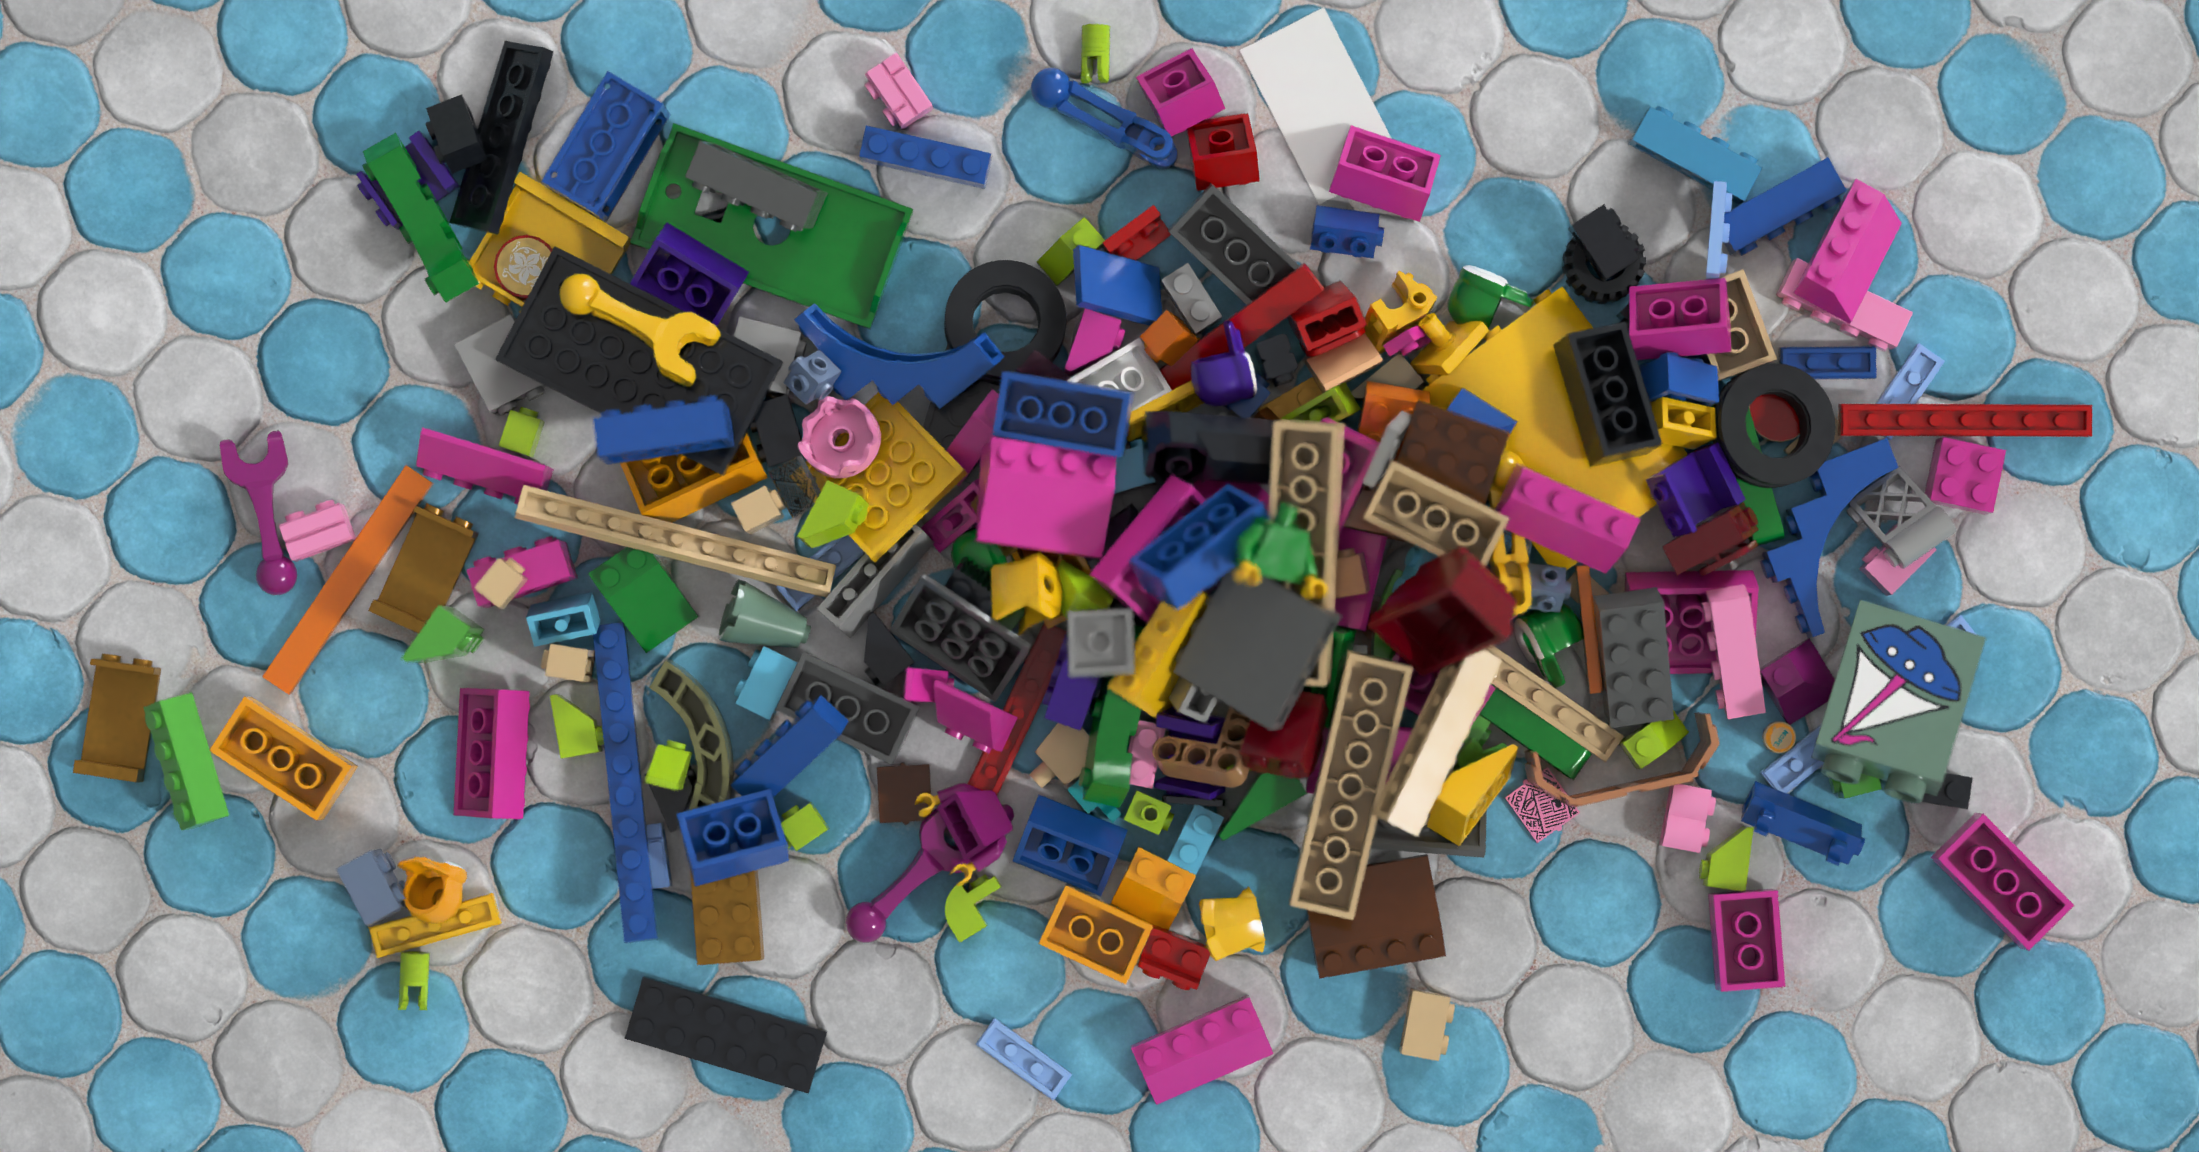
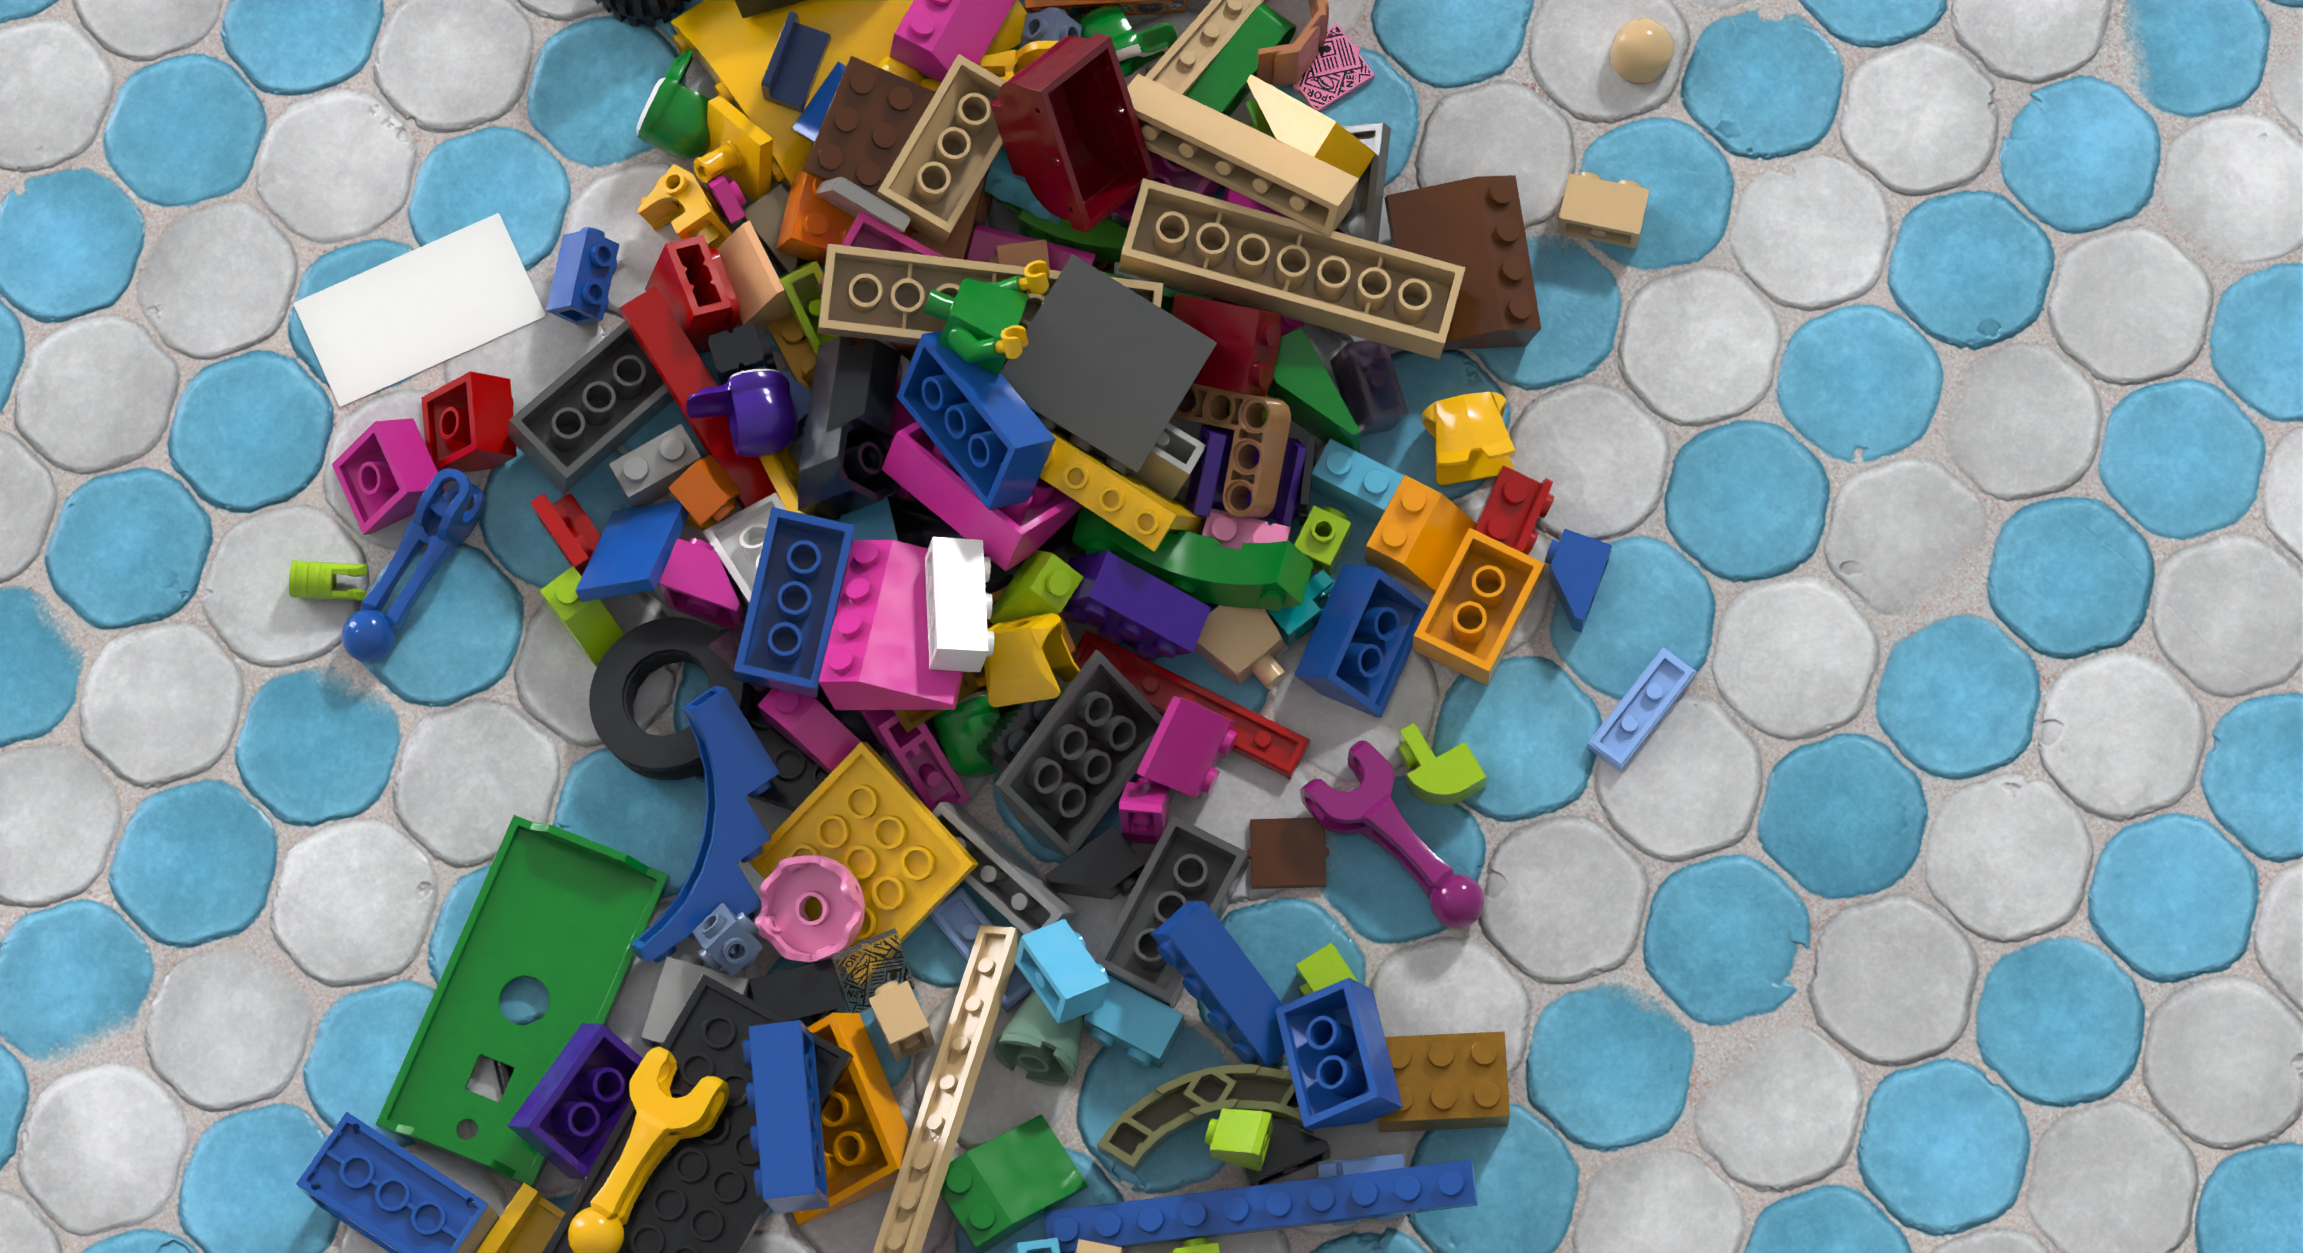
camera: 80 degrees left, 15 degrees down
black plate [624,976,828,1094] -> none
dark grey brick [685,141,828,232] -> none
lime slope [797,480,869,549] -> none
blue brick [859,125,992,189] -> none
bright pink brick [864,53,934,130] -> none
magenta torso [915,783,1014,886] -> none
light grey tile [1067,608,1135,678] -> none
dark pink slope [1131,995,1274,1105] -> none
dark pink slope [1329,125,1441,222] -> none
none -> dark blue panel [761,11,831,113]
none -> white brick [925,537,994,672]
none -> medium azure brick [1014,919,1109,1025]
none -> brick [1330,340,1409,436]
none -> blue slope [1545,529,1612,633]
none -> tan hair [1610,18,1674,83]

